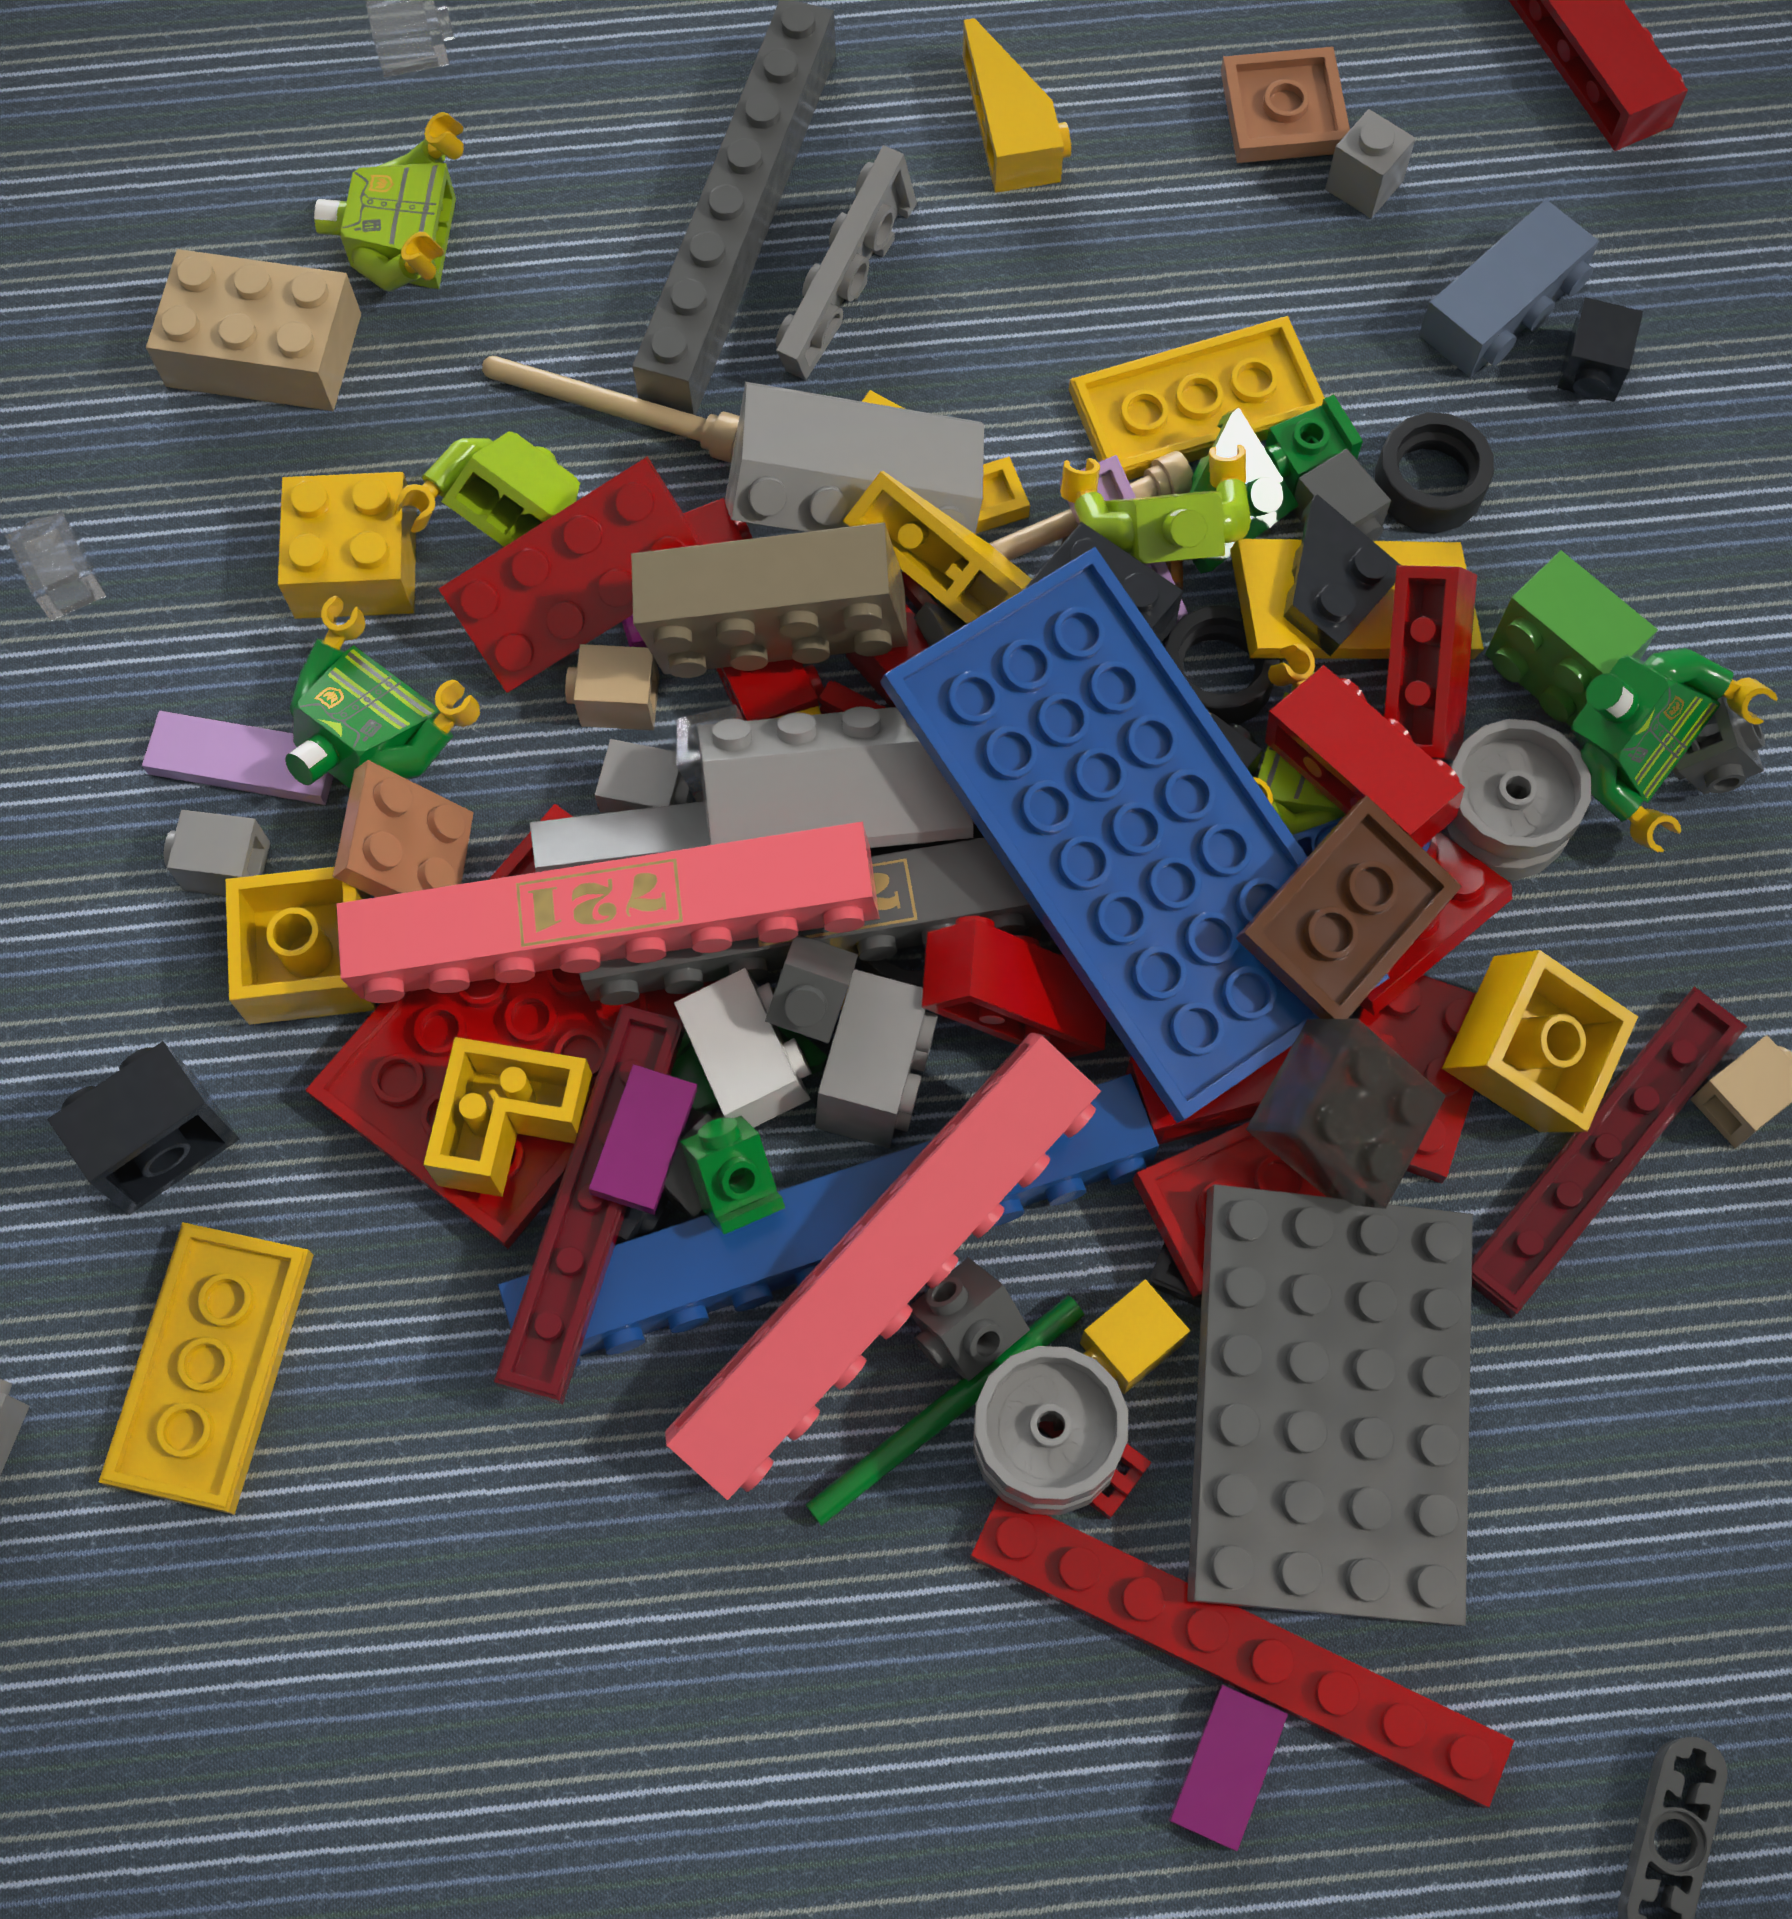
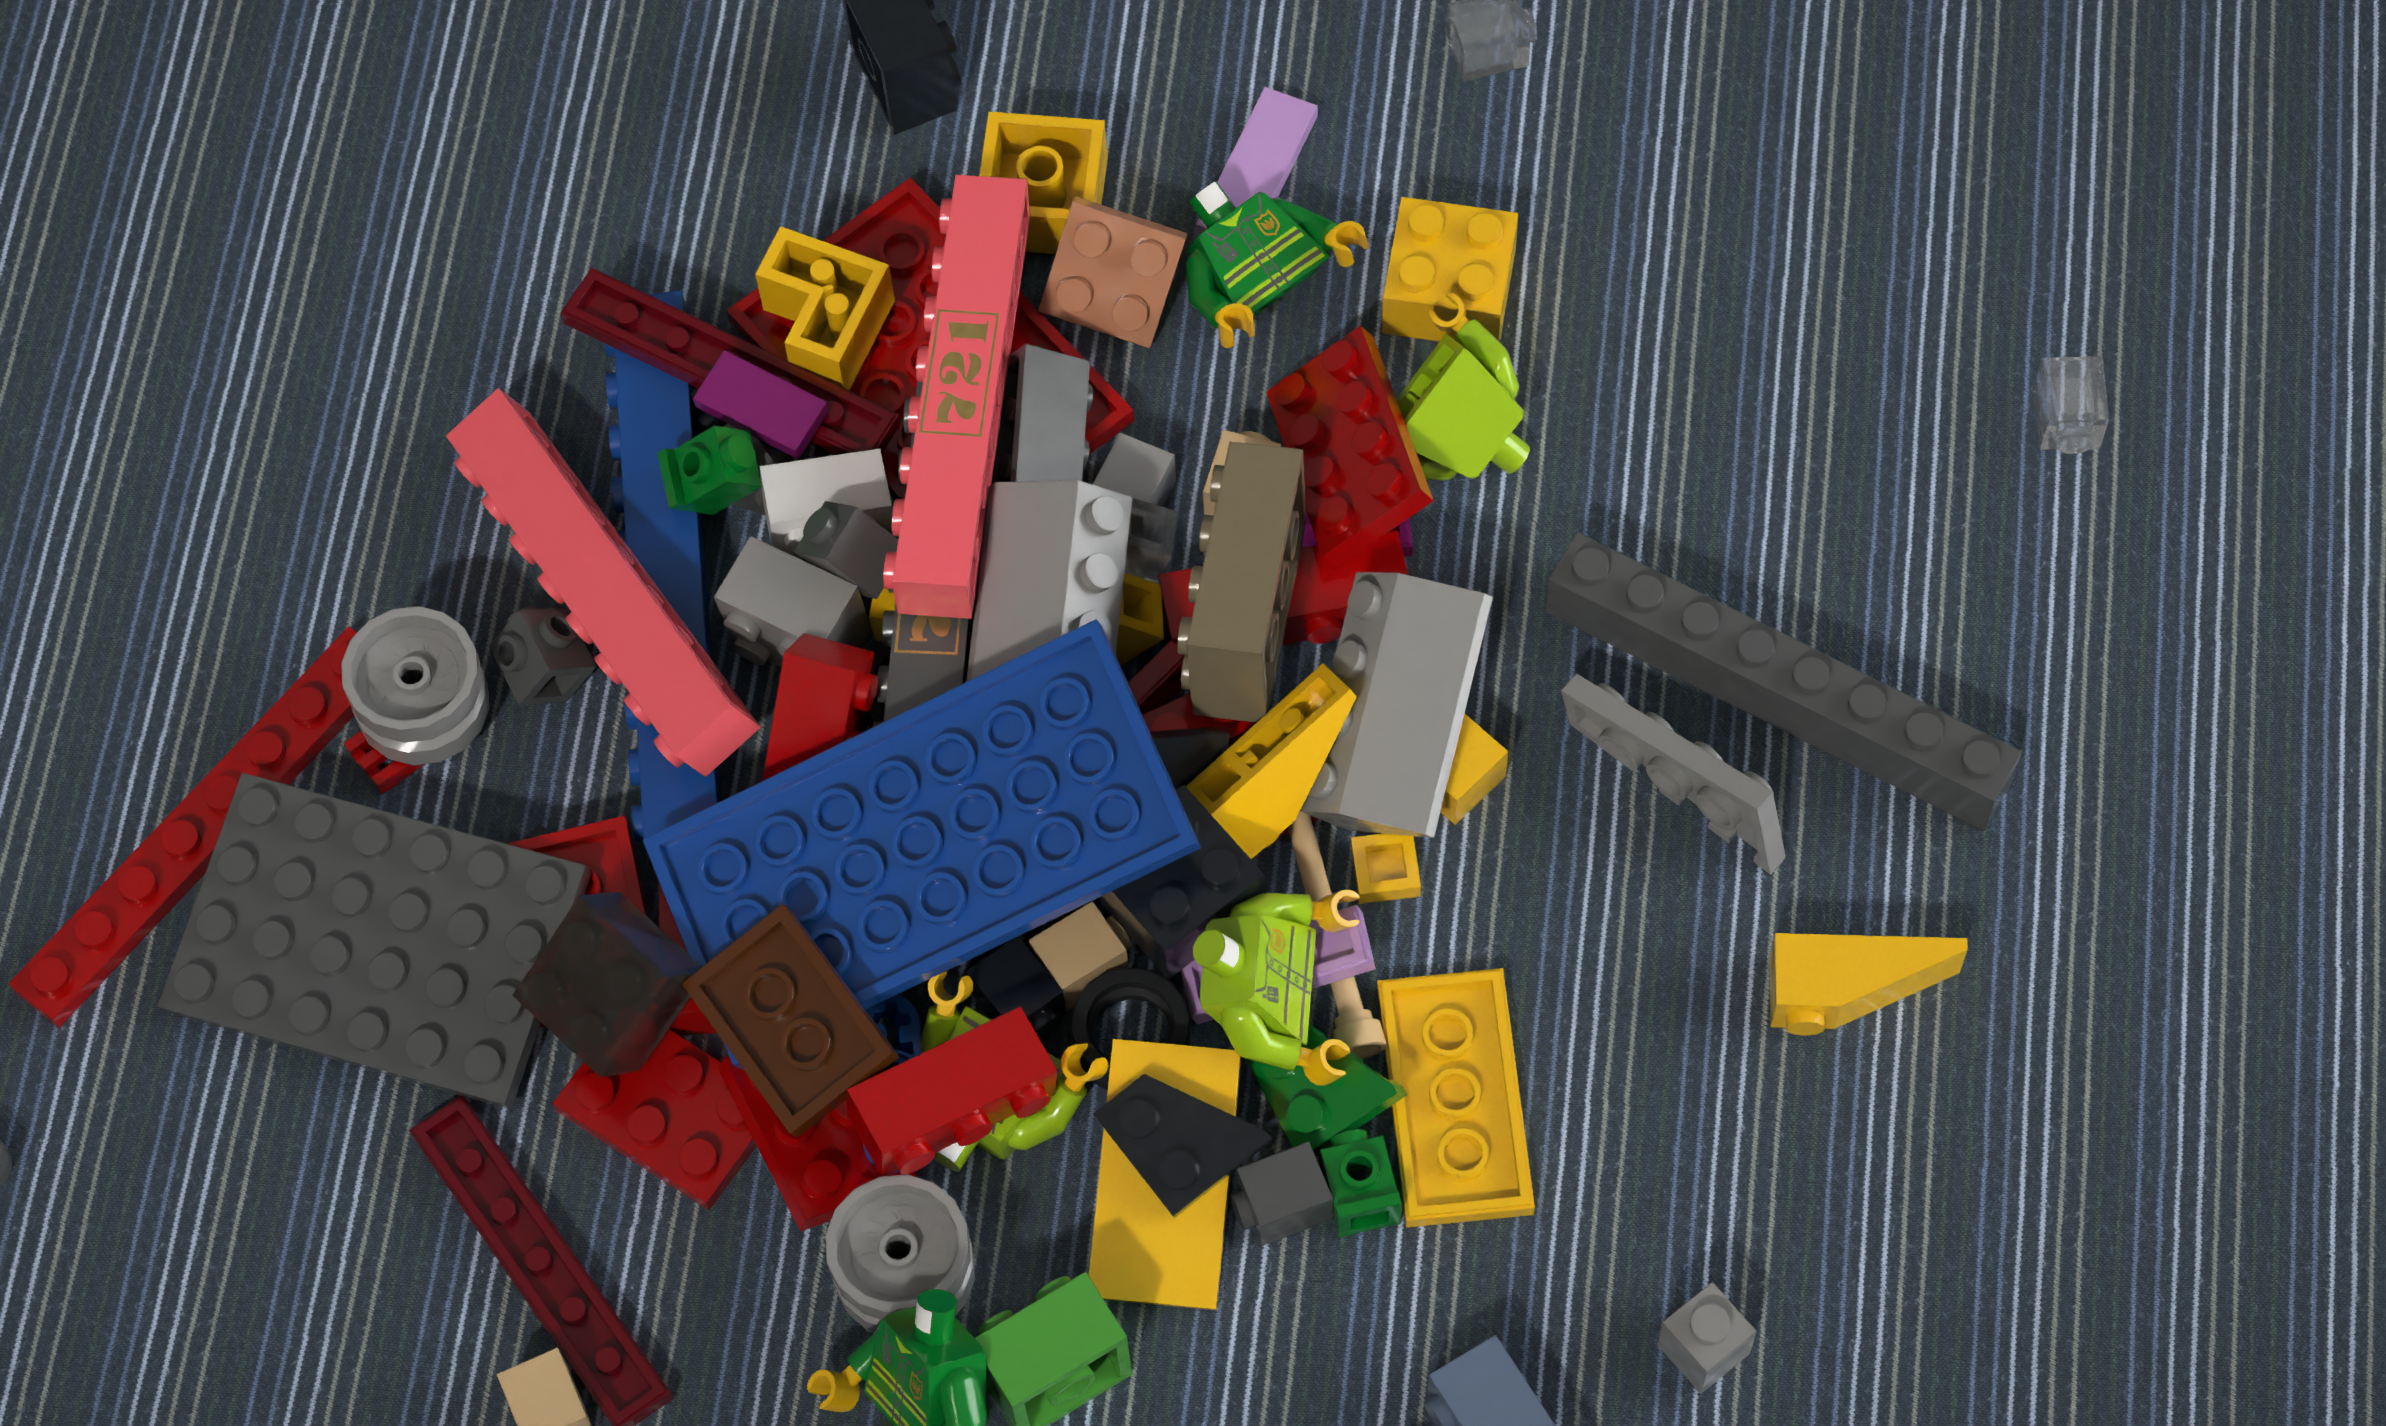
camera: 105 degrees right, 5 degrees down
yellow tile [98,1222,314,1515] -> none
tan brick [146,249,361,411] -> none
light grey brick [164,810,270,896] -> none
lime torso [314,112,464,292] -> none
tan piece [482,356,739,463] -> none
green piece [805,1295,1084,1526] -> none
yellow brick [1080,1279,1190,1394] -> none
magenta tile [1168,1685,1288,1852] -> none
nougat plate [1221,47,1350,163] -> none
black tyre [1375,412,1494,533] -> none
red brick [1384,565,1477,761] -> none
yellow brick [1442,950,1638,1132] -> none

